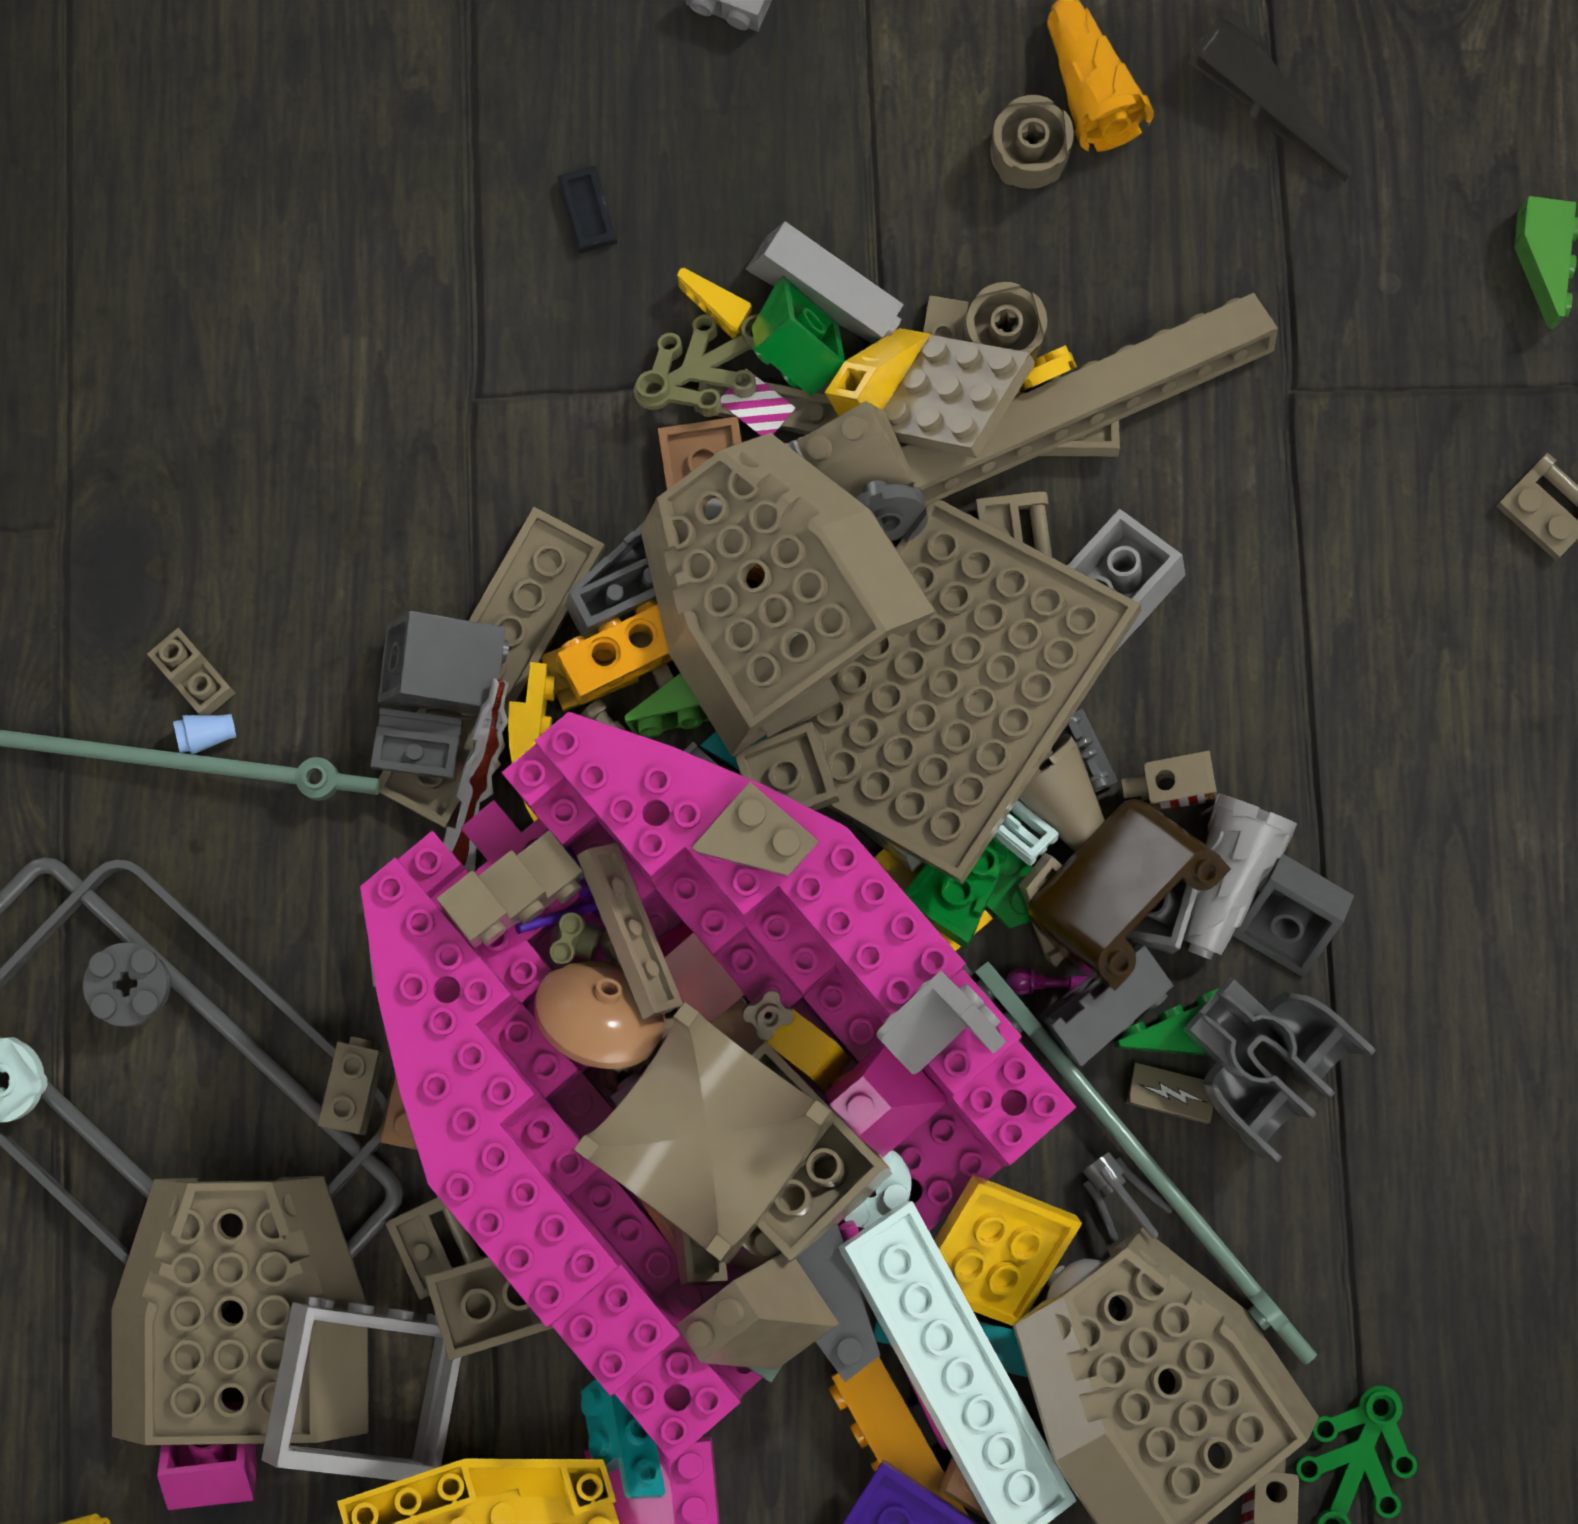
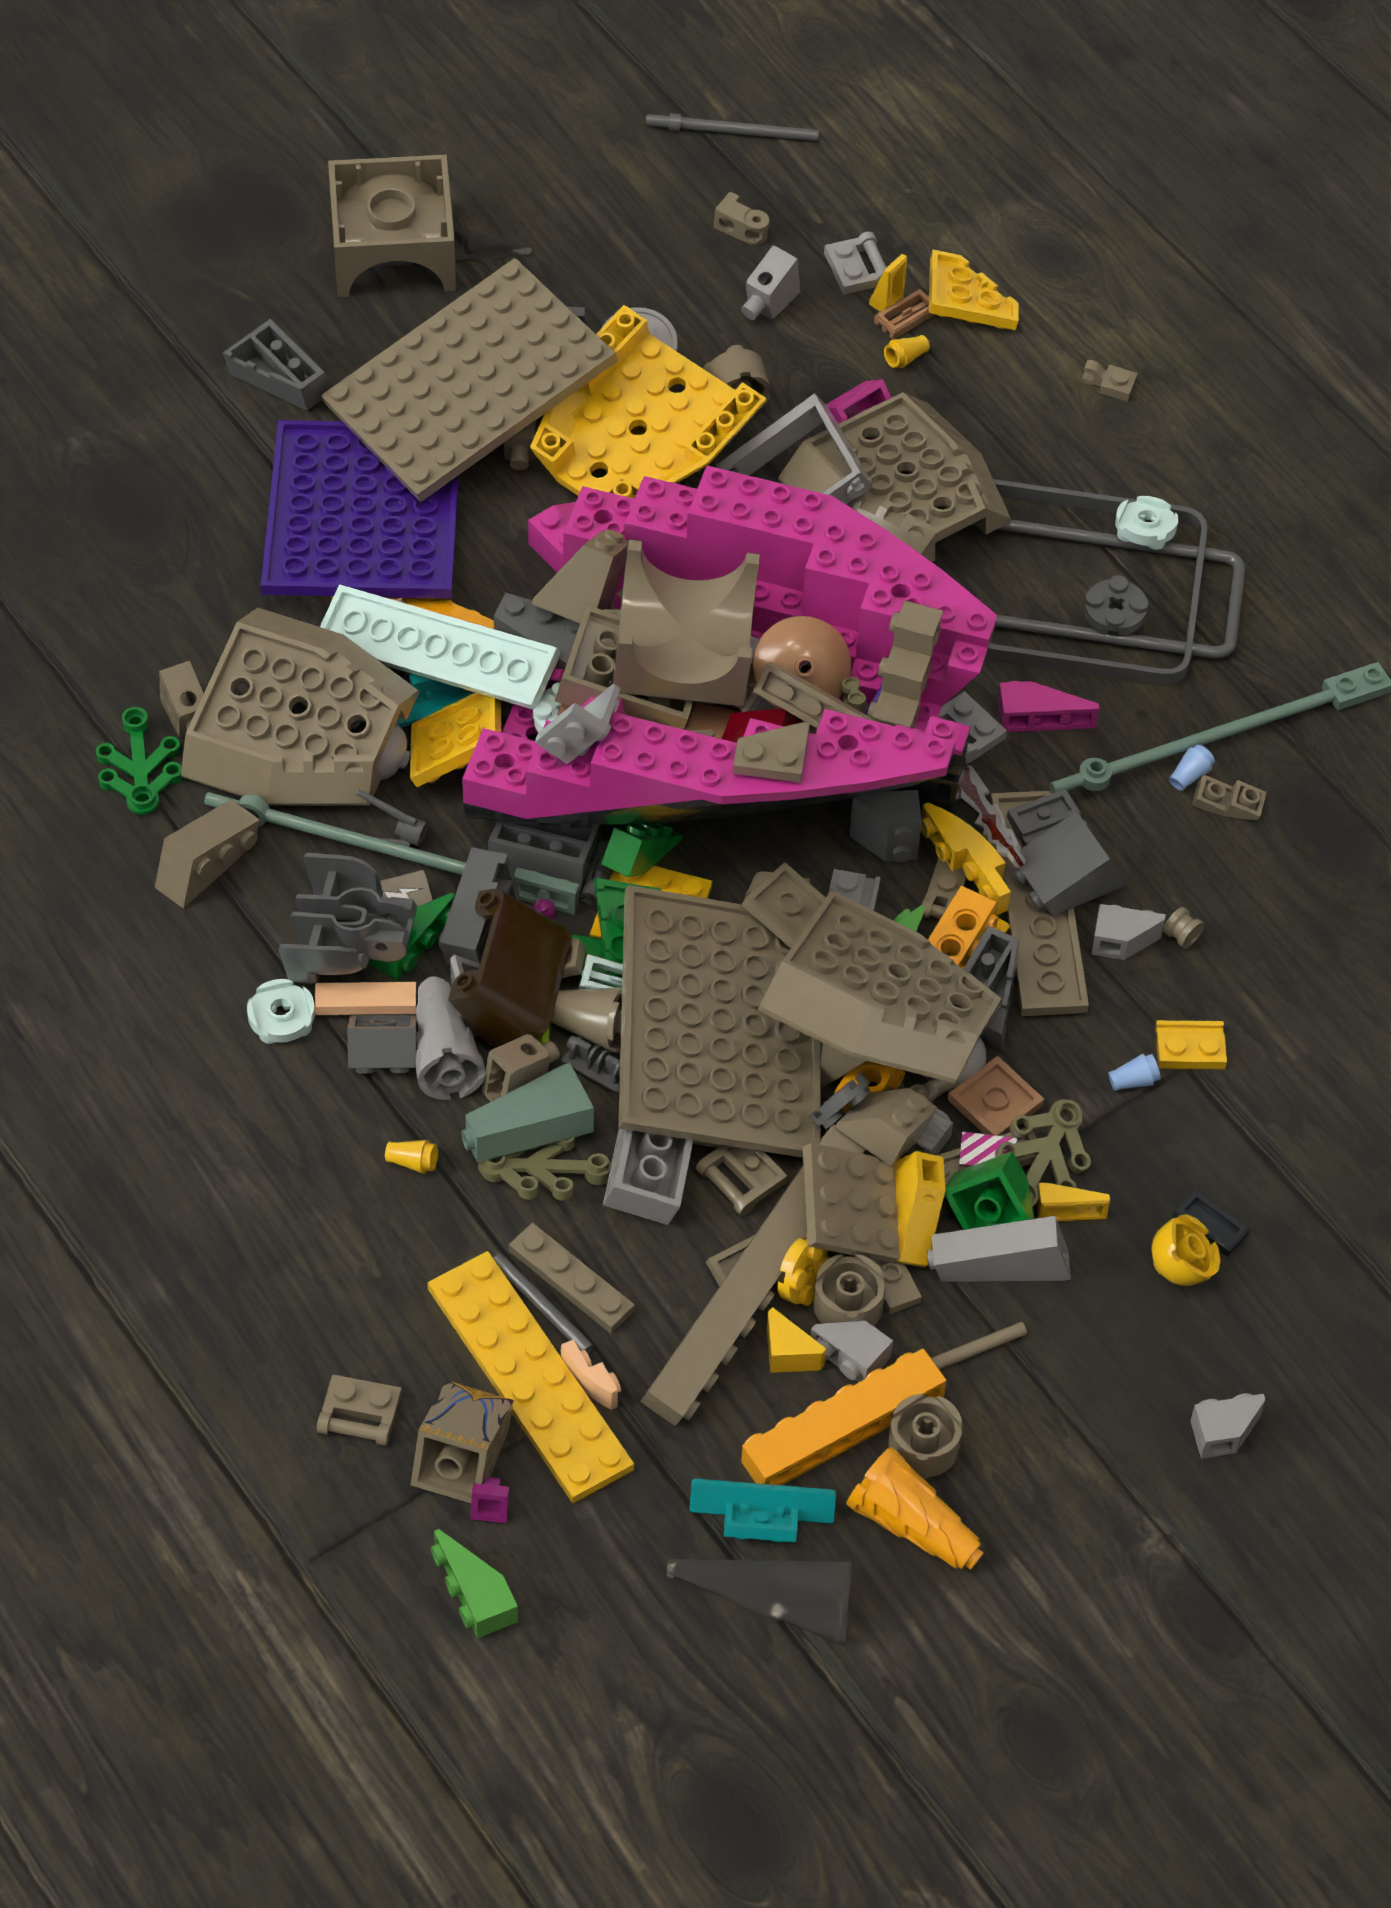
camera: 145 degrees right, 25 degrees down
none -> dark tan wedge [155,799,260,909]
none -> light aqua plate [247,979,315,1044]
none -> light nougat tile [315,982,416,1015]
none -> yellow cone [385,1140,438,1174]
none -> dark tan slope [411,1380,514,1503]
none -> yellow plate [427,1251,634,1504]
none -> sand green slope [461,1063,594,1162]
none -> magenta tile [471,1477,509,1523]
none -> olive plant [478,1137,611,1200]
none -> dark grey bar [493,1253,594,1354]
none -> dark tan plate [509,1222,635,1334]
none -> light nougat slope [561,1339,621,1410]
none -> teal bracket [690,1479,836,1543]
none -> light orange brick [741,1348,947,1486]
none -> yellow slope [767,1307,826,1373]
none -> light grey slope [811,1321,893,1382]
none -> dark tan bar [931,1322,1027,1370]
none -> dark pink slope [997,681,1099,732]
none -> light grey slope [1091,904,1165,960]
none -> light blue cone [1108,1053,1161,1091]
none -> yellow cylinder [1151,1214,1221,1286]
none -> yellow plate [1155,1020,1227,1069]
none -> dark tan wheel [1163,907,1205,949]

